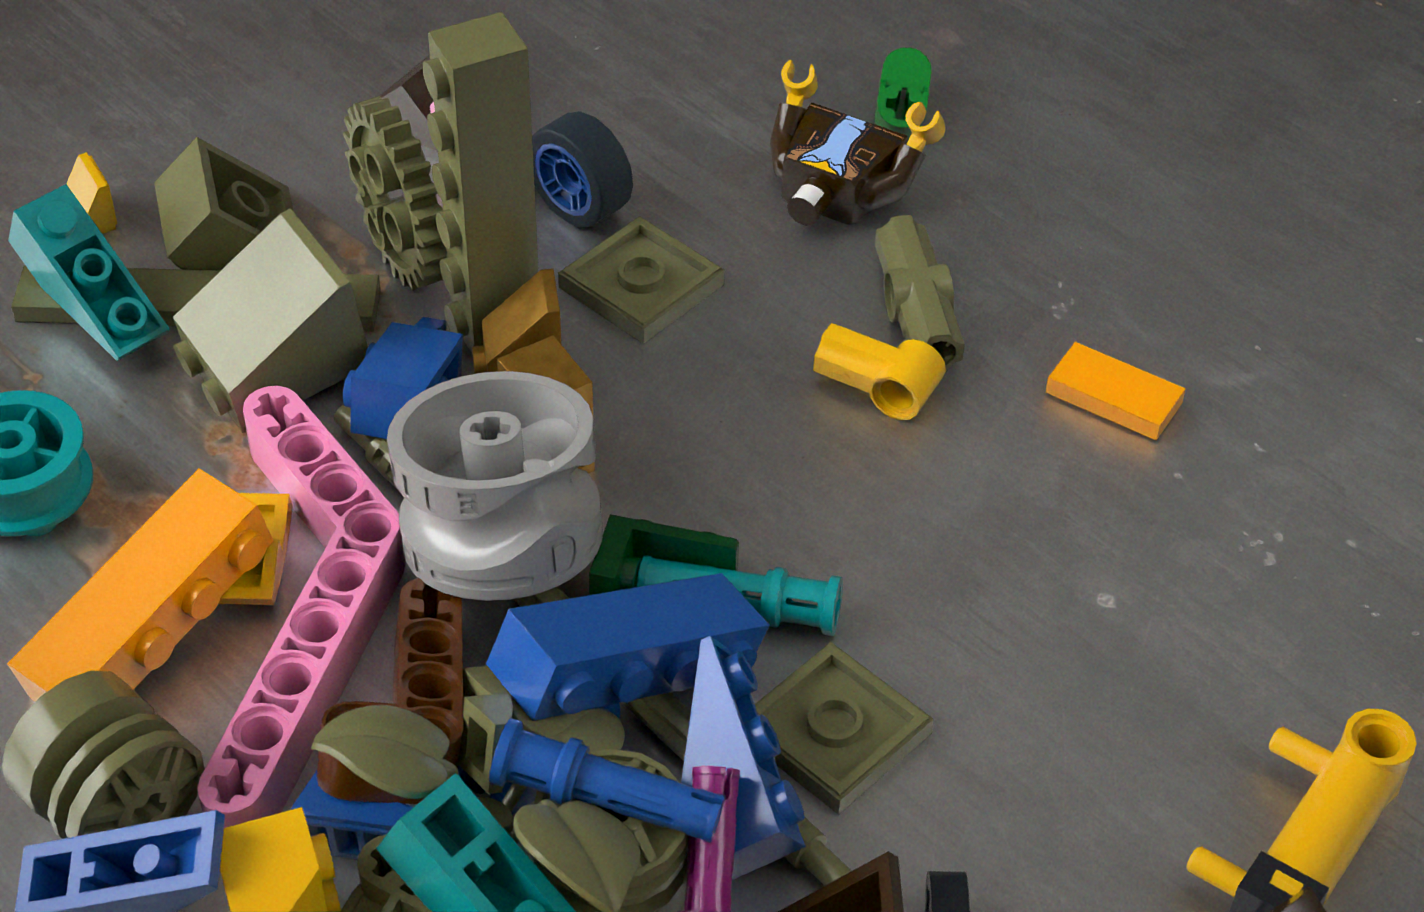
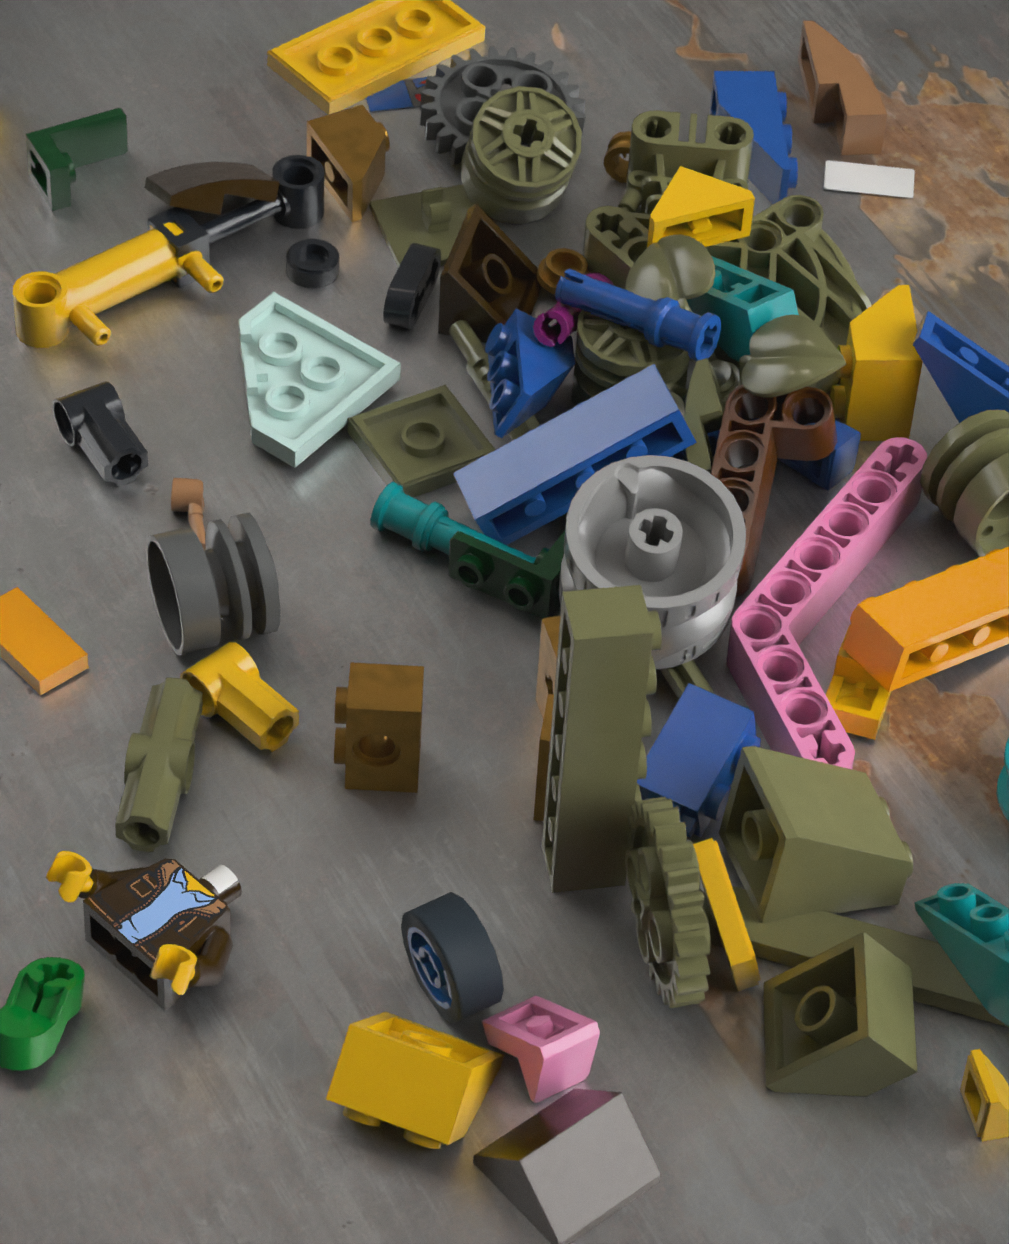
camera: 165 degrees left, 0 degrees up
olive tile [558,216,725,344] -> none
none -> black piece [53,381,148,487]
none -> dark grey wheel [146,513,280,655]
none -> medium nougat hand [171,478,205,550]
none -> light aqua plate [239,292,401,468]
none -> yellow slope [326,1012,504,1149]
none -> pearl gold brick [334,662,424,793]
none -> yellow tile [693,838,761,991]

